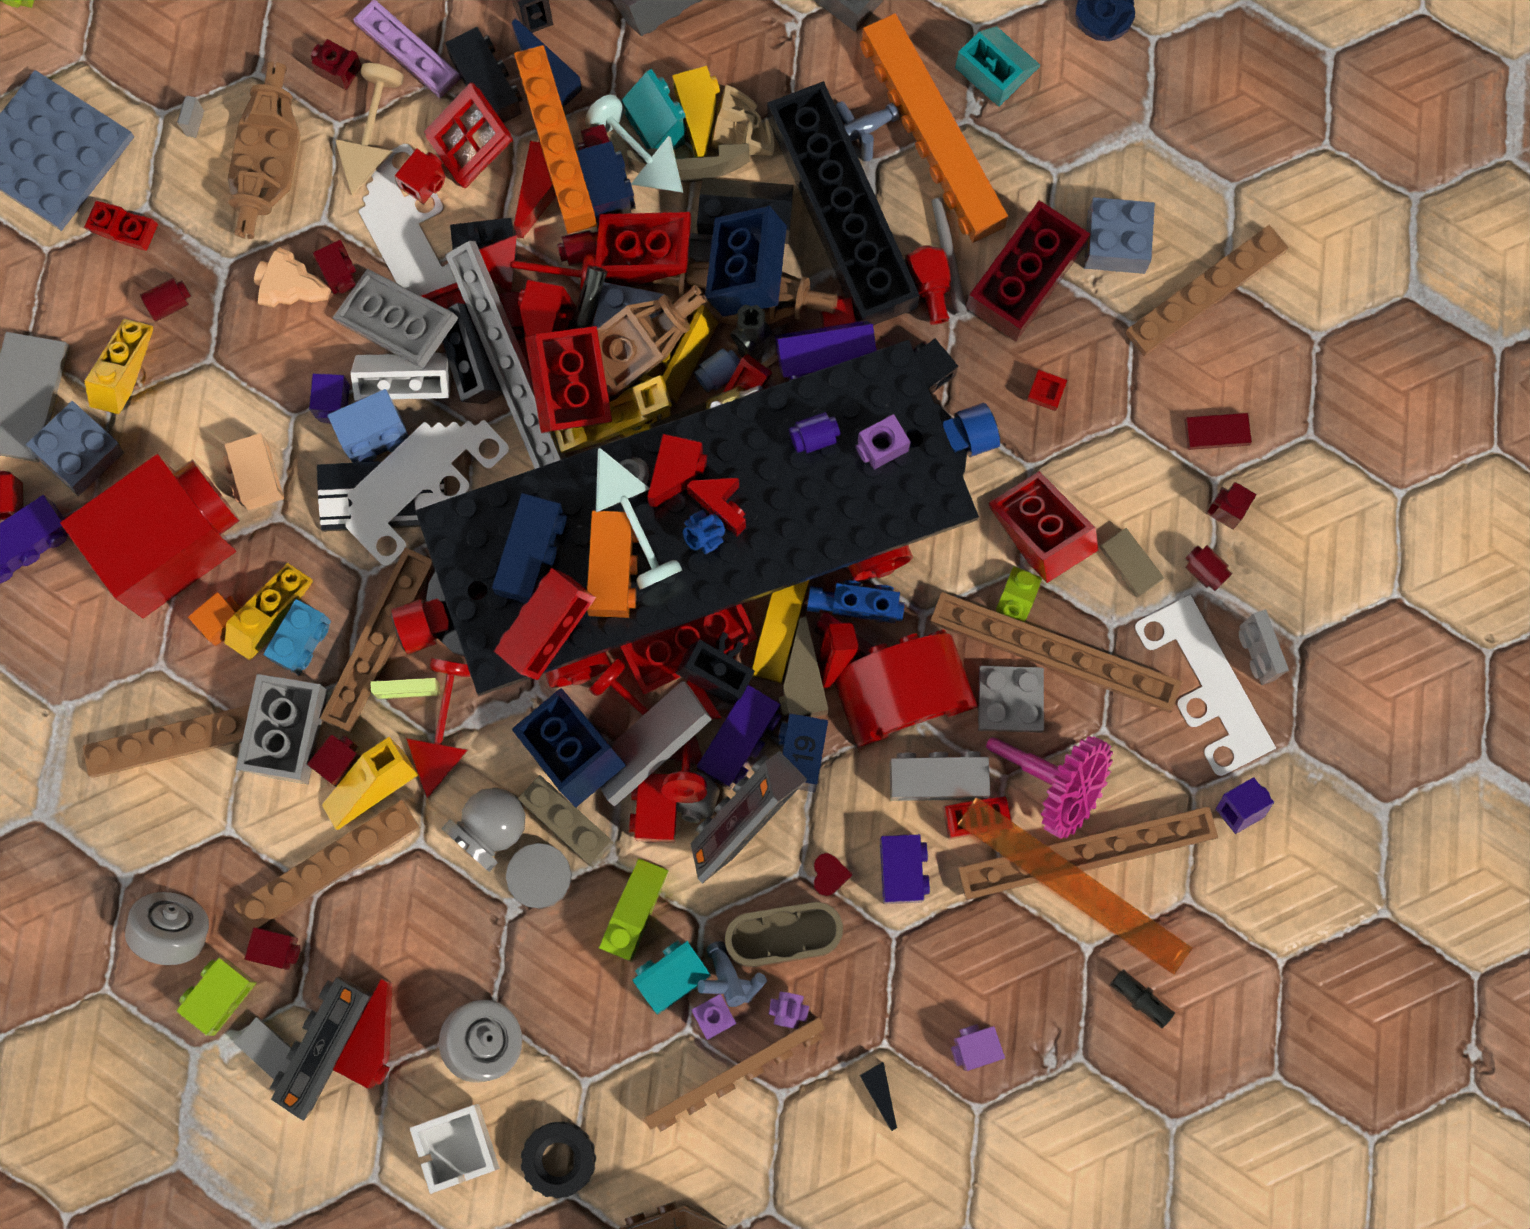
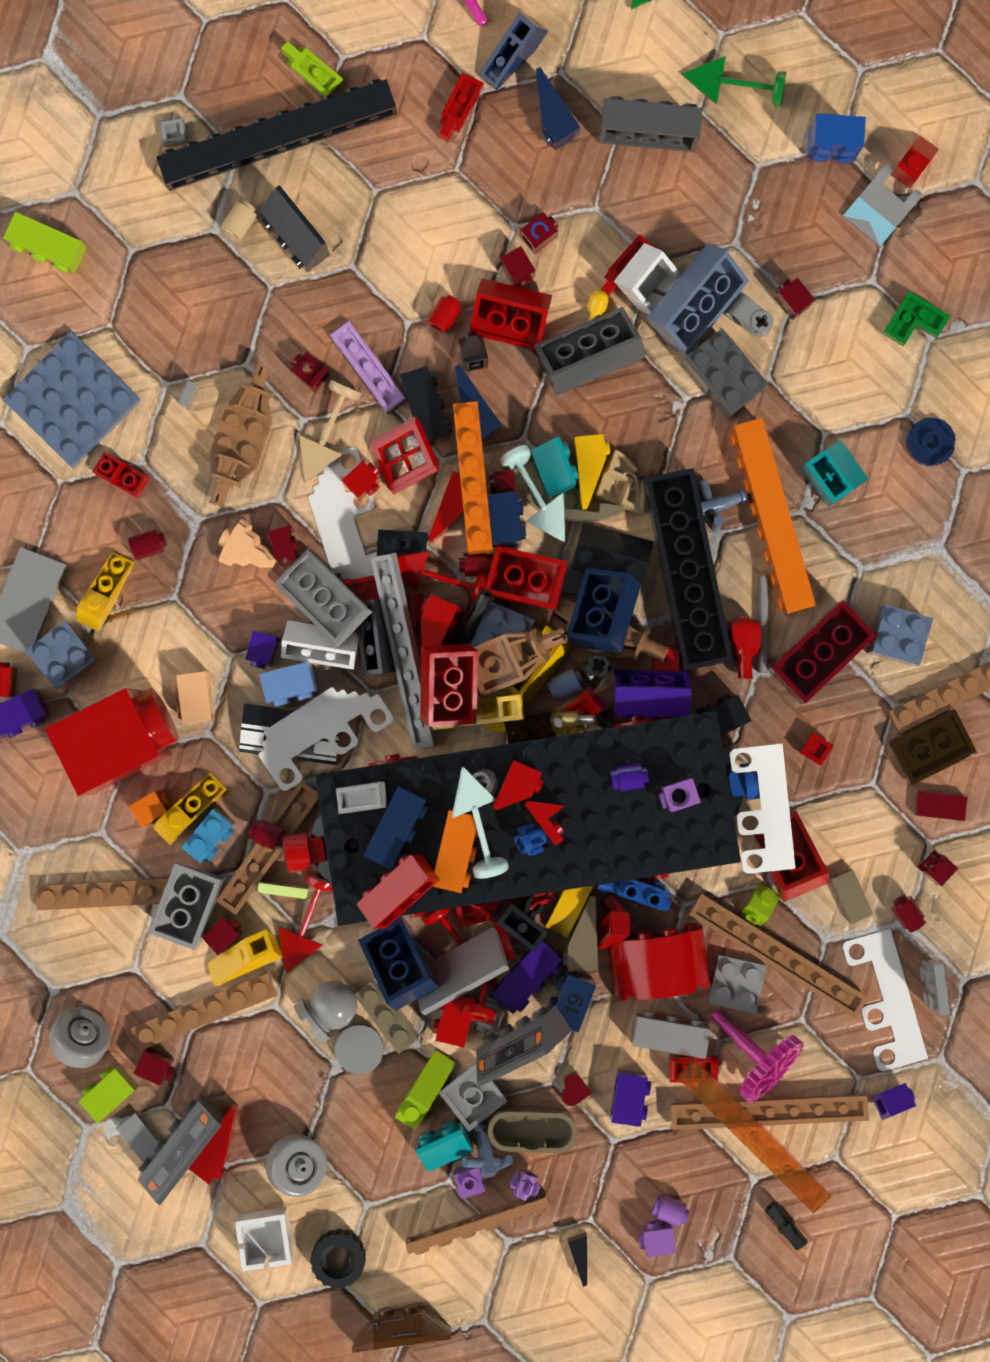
camera: 10 degrees right, 10 degrees up
none -> dark red brick [248,819,287,851]
none -> light grey tile [336,782,387,814]
none -> light grey plate [439,1062,508,1131]
none -> medium lavender brick [651,1195,690,1227]
none -> white piece [730,743,795,873]
none -> dark brown plate [888,709,977,785]

